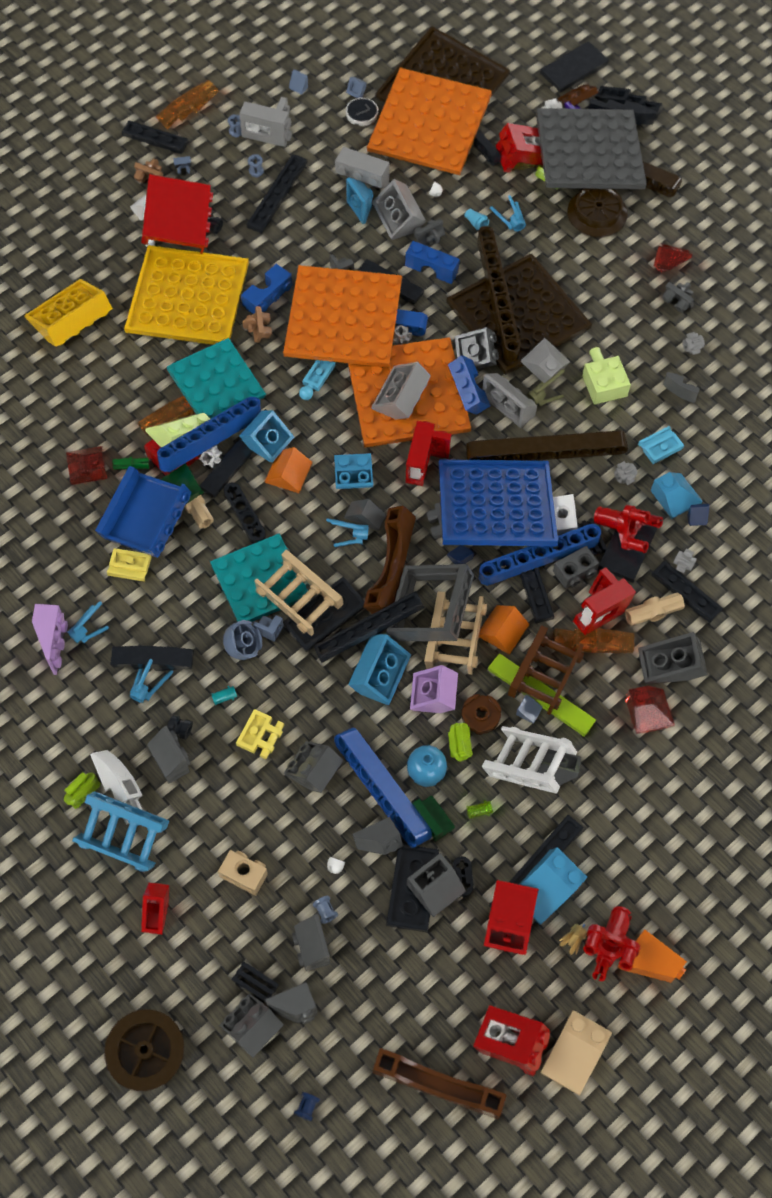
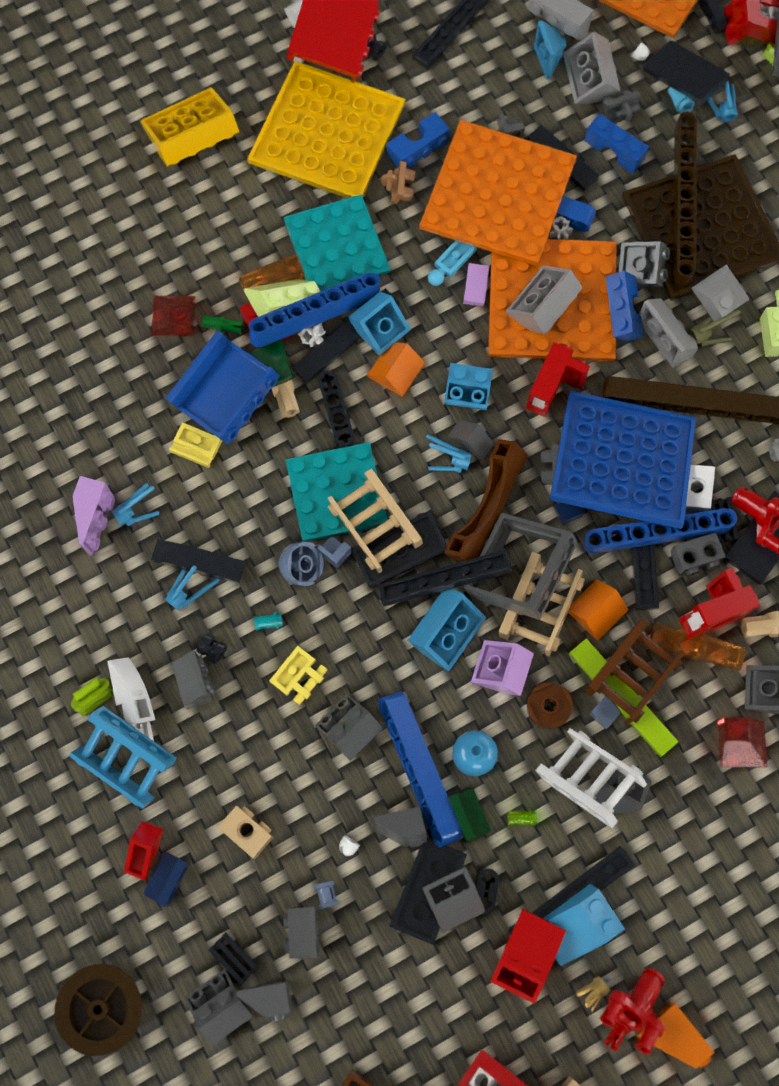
camera: 15 degrees right, 10 degrees up
lime piece [448,722,473,762] -> none
none -> dark blue panel [143,852,190,907]
none -> lavender tile [463,263,489,306]
none -> black tile [643,40,730,105]

